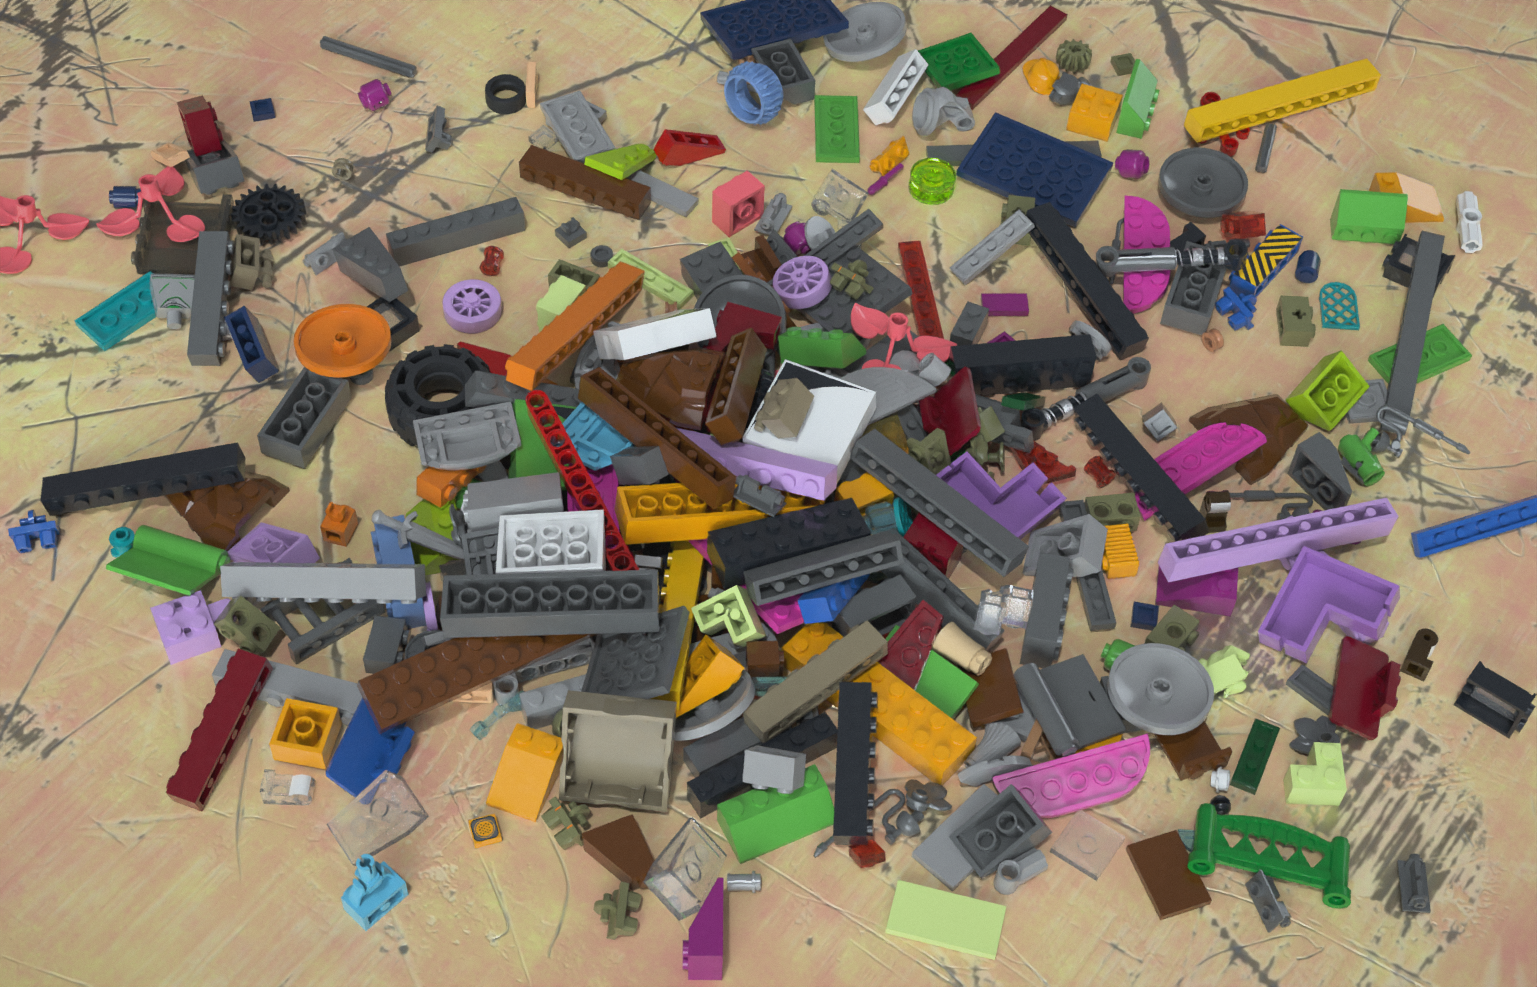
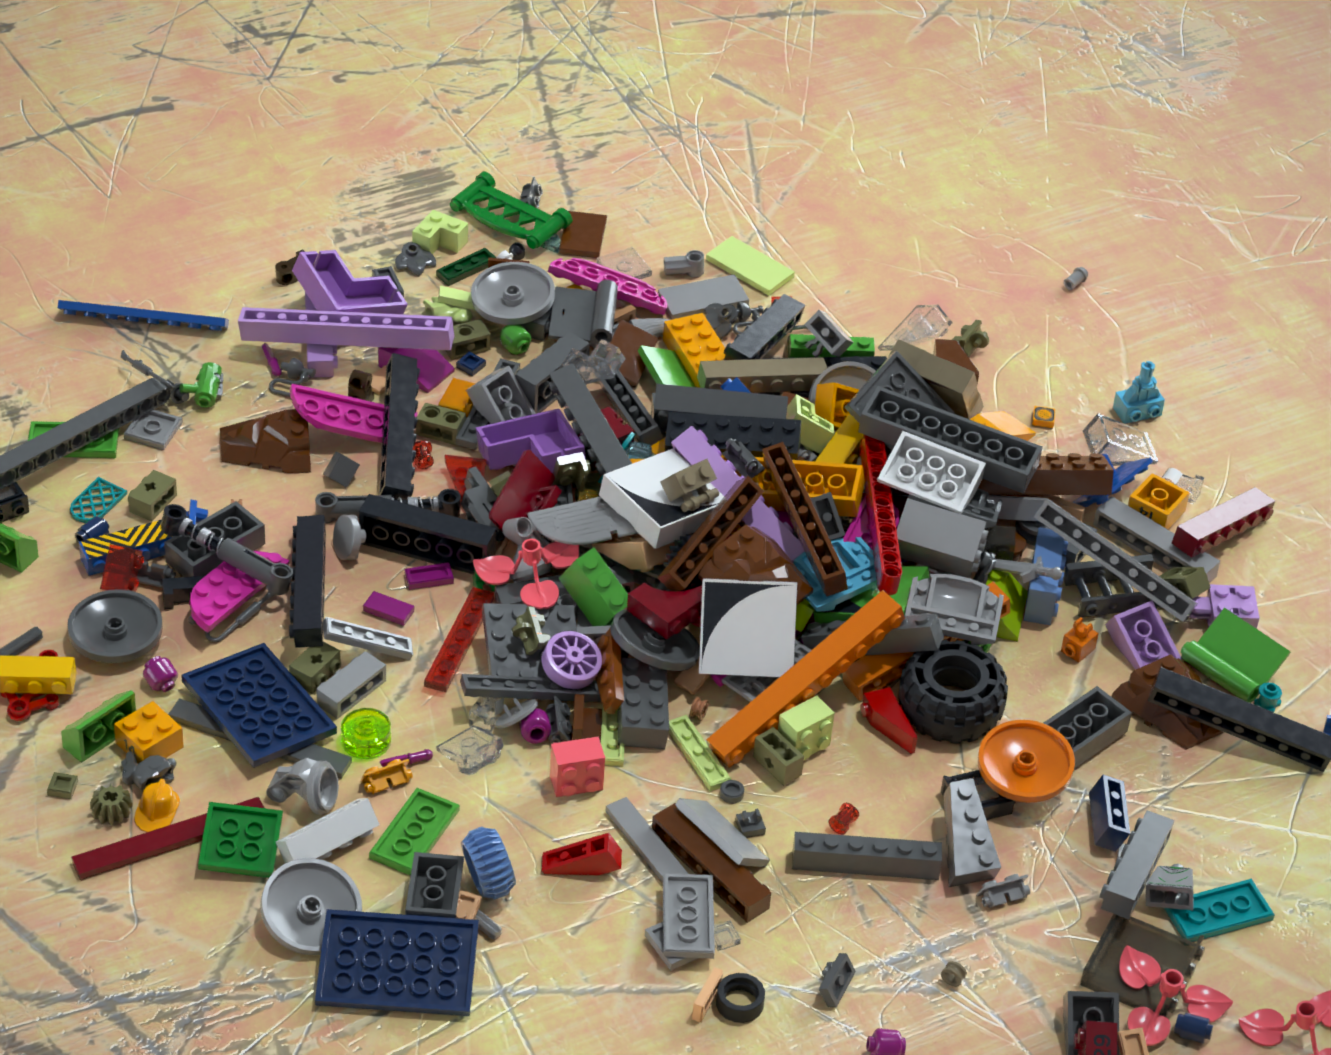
camera: 155 degrees left, 10 degrees down
dark tan brick [229,234,274,290] -> none
black gear [231,184,307,245] -> none
lavender tile [422,581,438,631] -> none
lavender wheel [442,279,502,333] -> none
olive hips [541,796,590,850] -> none
lime wing [584,144,656,180] -> none
magenta slope [683,877,724,980] -> none
light grey pin [727,871,761,893] -> none
light grey hinge [754,193,792,235] -> none
dark red wing [877,600,944,691] -> none
tan plant [932,622,992,676] -> none
dark grey slope [949,784,1053,879] -> none
dark grey brick [950,301,989,346] -> none
light grey tile [958,755,1032,787] -> none
dark green tile [1001,392,1046,410] -> none
lime slope [1285,350,1370,431] -> none
dark grey slope [1287,432,1352,510] -> none
dark red bracket [1329,636,1401,740] -> none
dark grey hinge [1397,854,1431,913] -> none
black window [1454,661,1537,739] -> none
none -> light grey brick [316,651,386,719]
none -> light grey tile [675,798,770,867]

